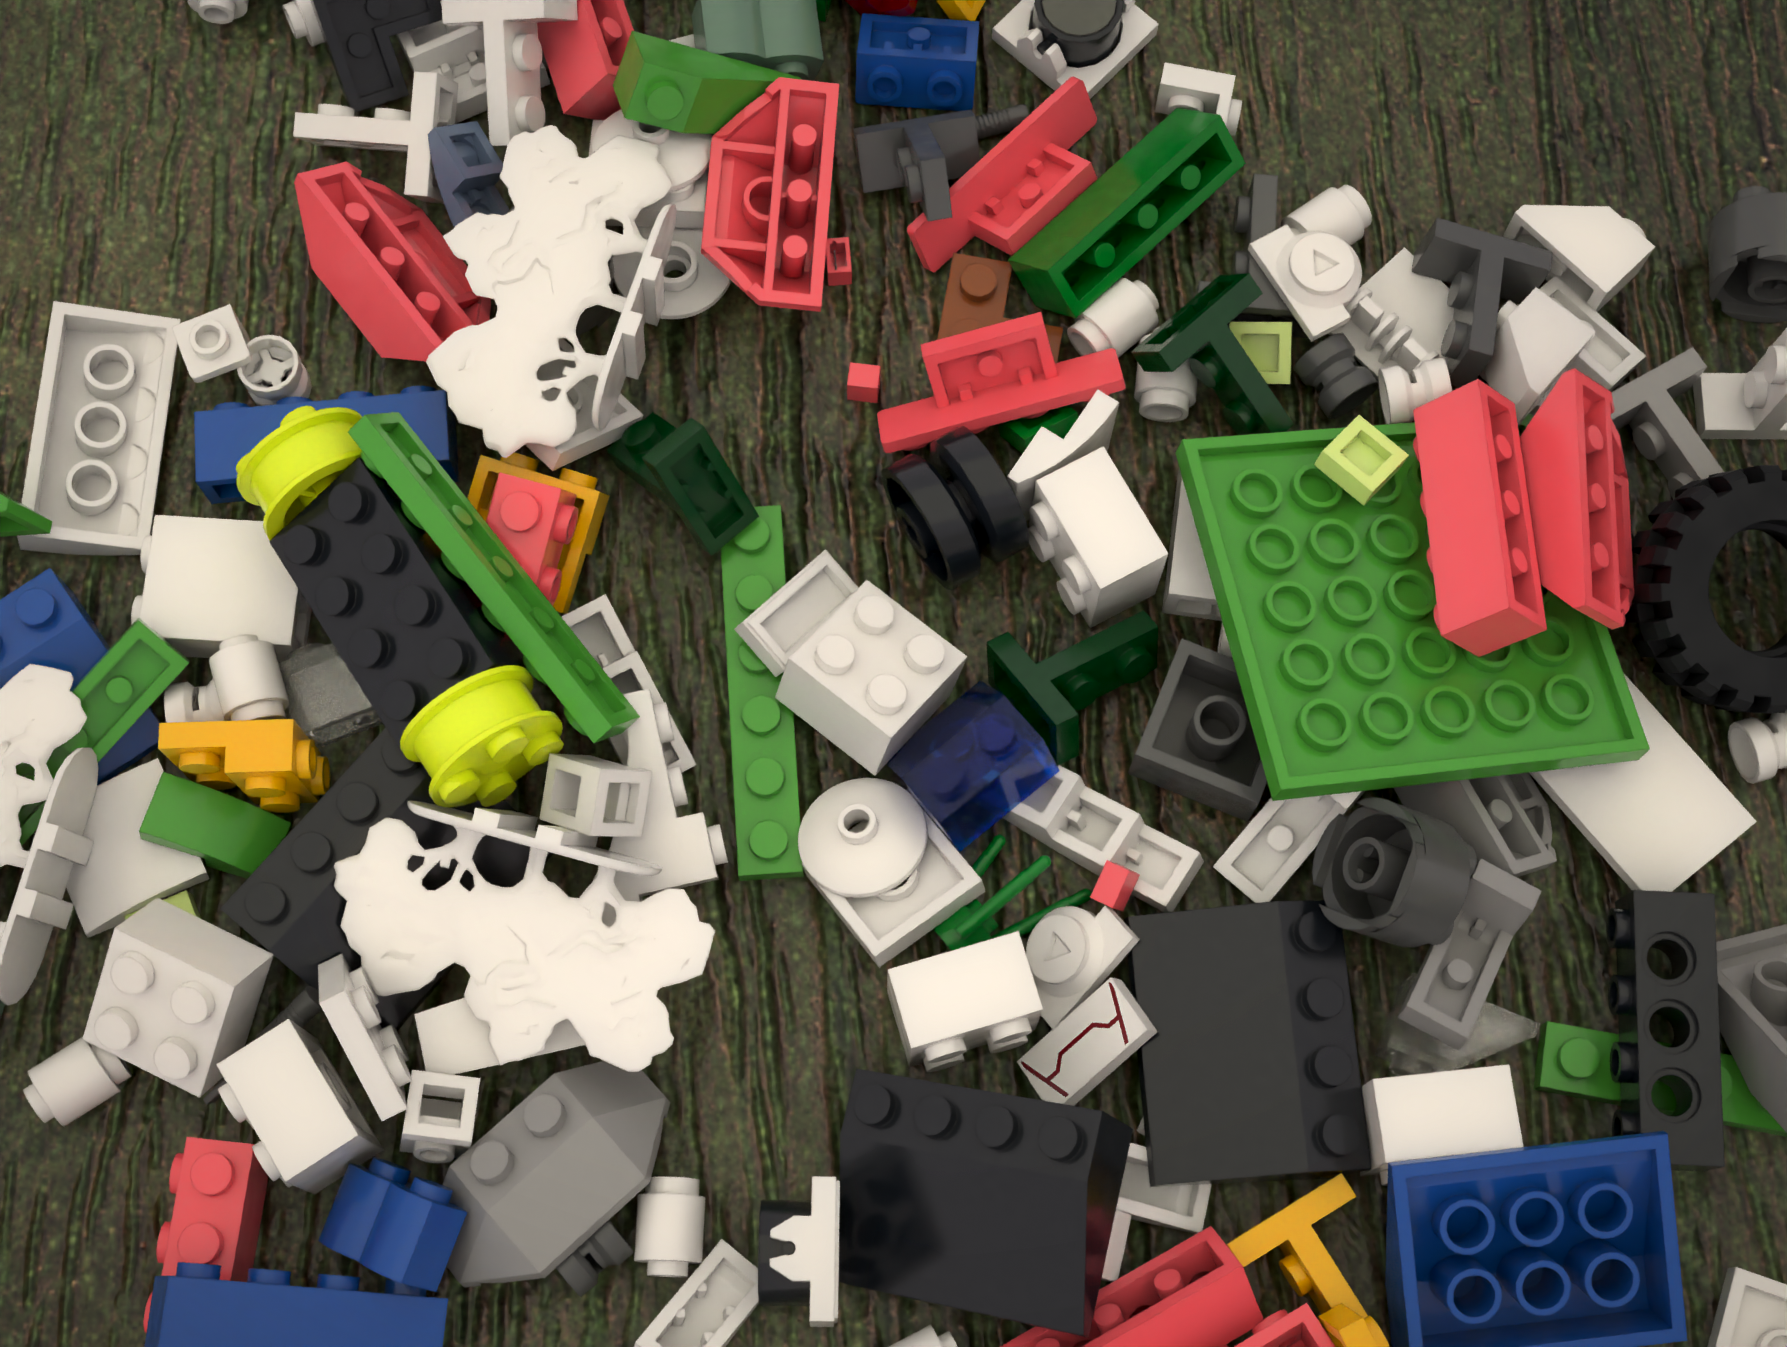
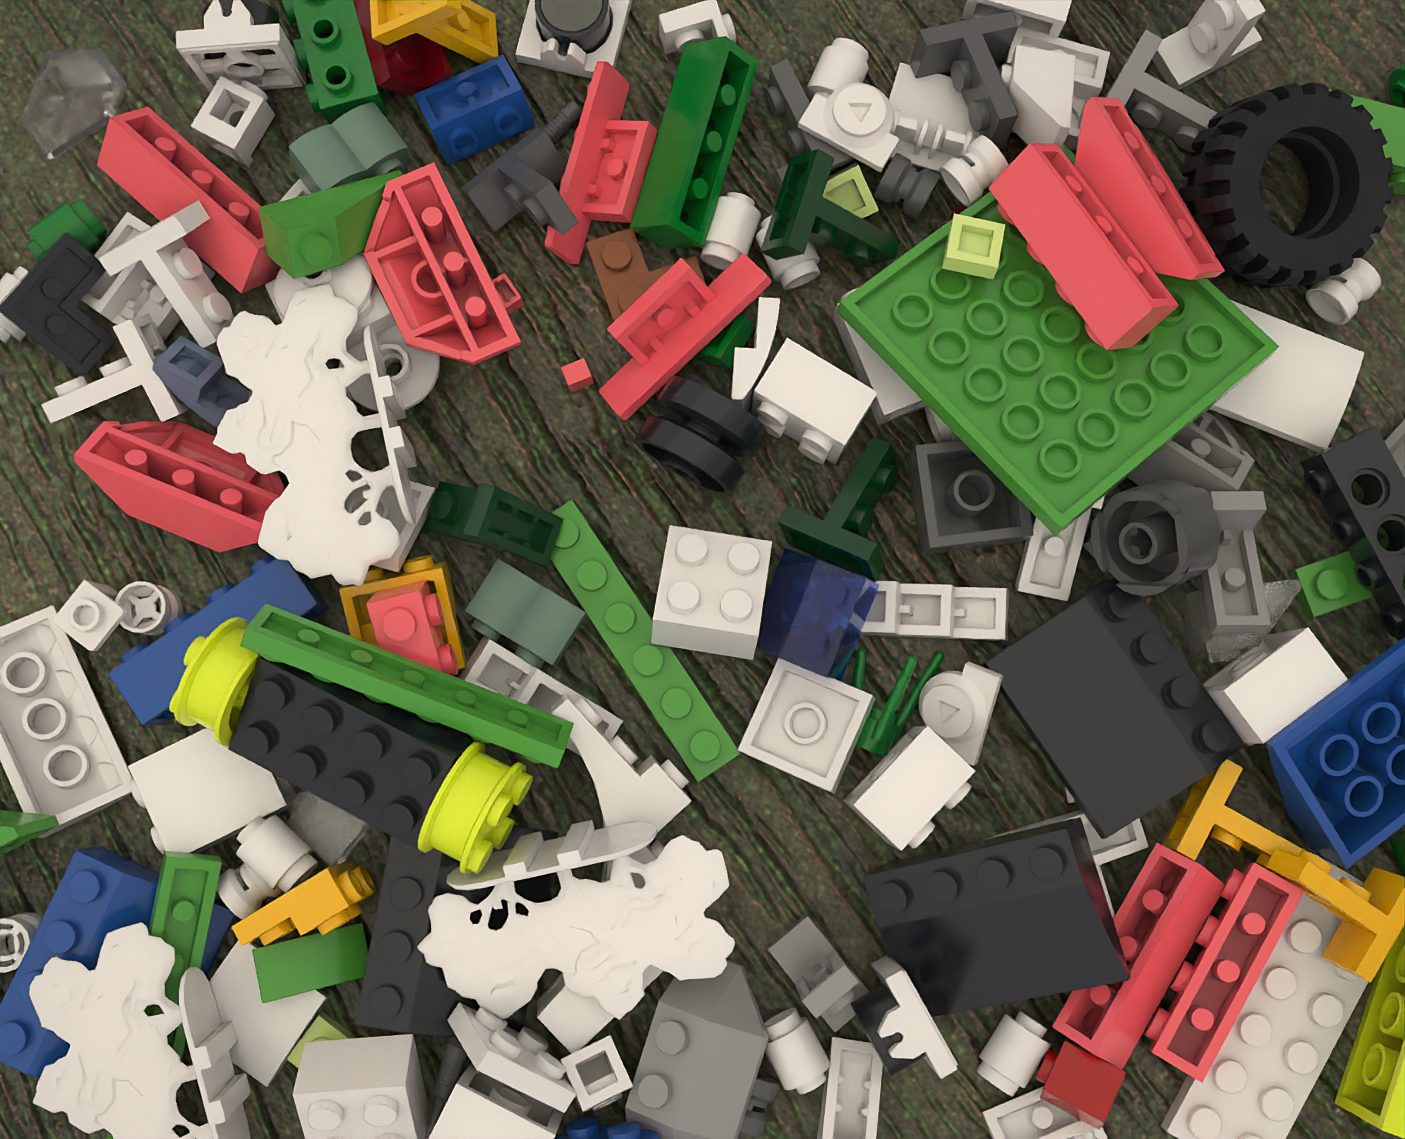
camera: 30 degrees left, 10 degrees up
white brick [539,753,652,837] -> none
white tile [734,549,859,677] -> none
white dish [798,778,928,898] -> none
white tile [1017,977,1158,1106] -> none
coral piece [1090,860,1140,911] -> none
none -> sand green brick [465,559,588,669]
none -> light grey bracket [767,914,870,1033]

